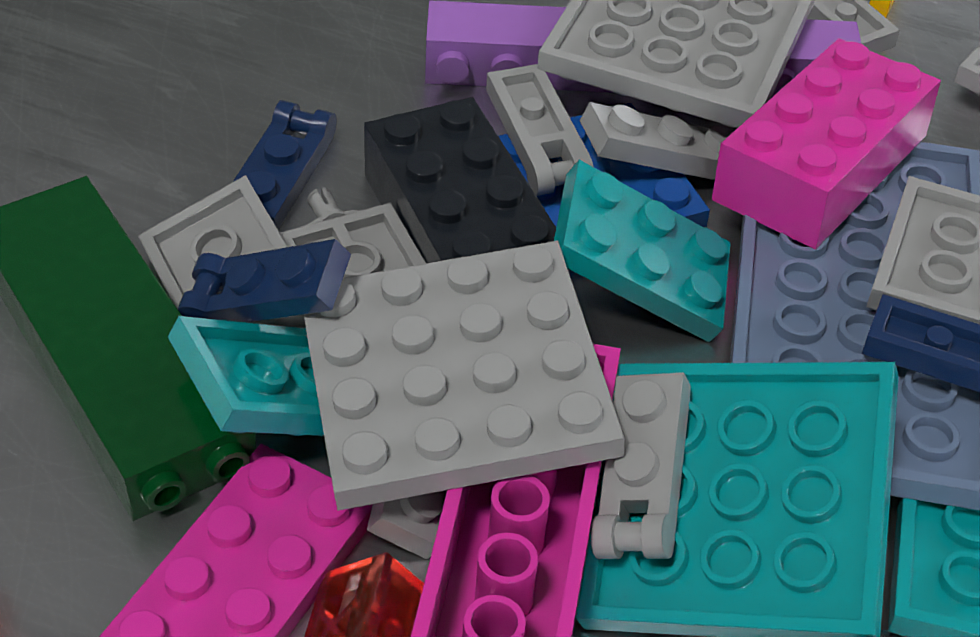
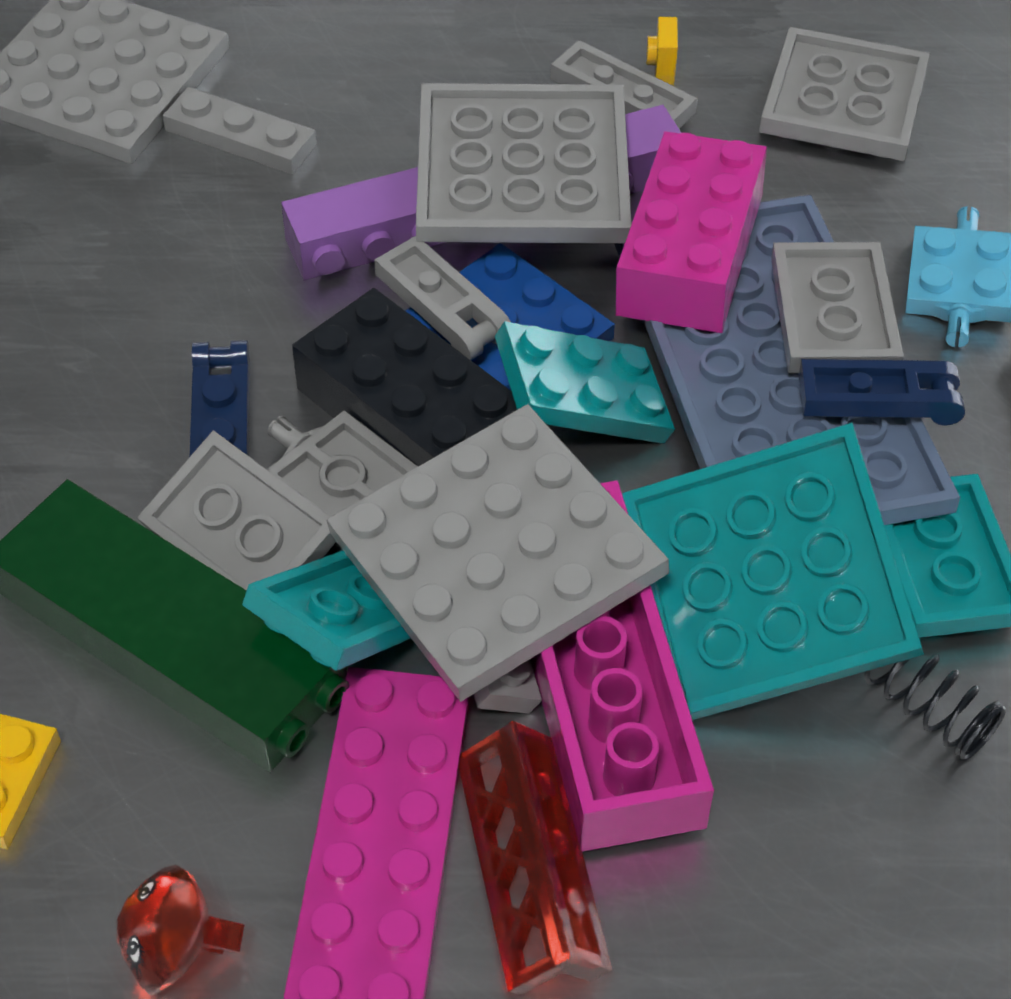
camera: 20 degrees left, 5 degrees up
dark blue plate [177,239,351,323] -> none
light grey plate [580,102,732,180] -> none
light grey plate [591,372,691,559] -> none

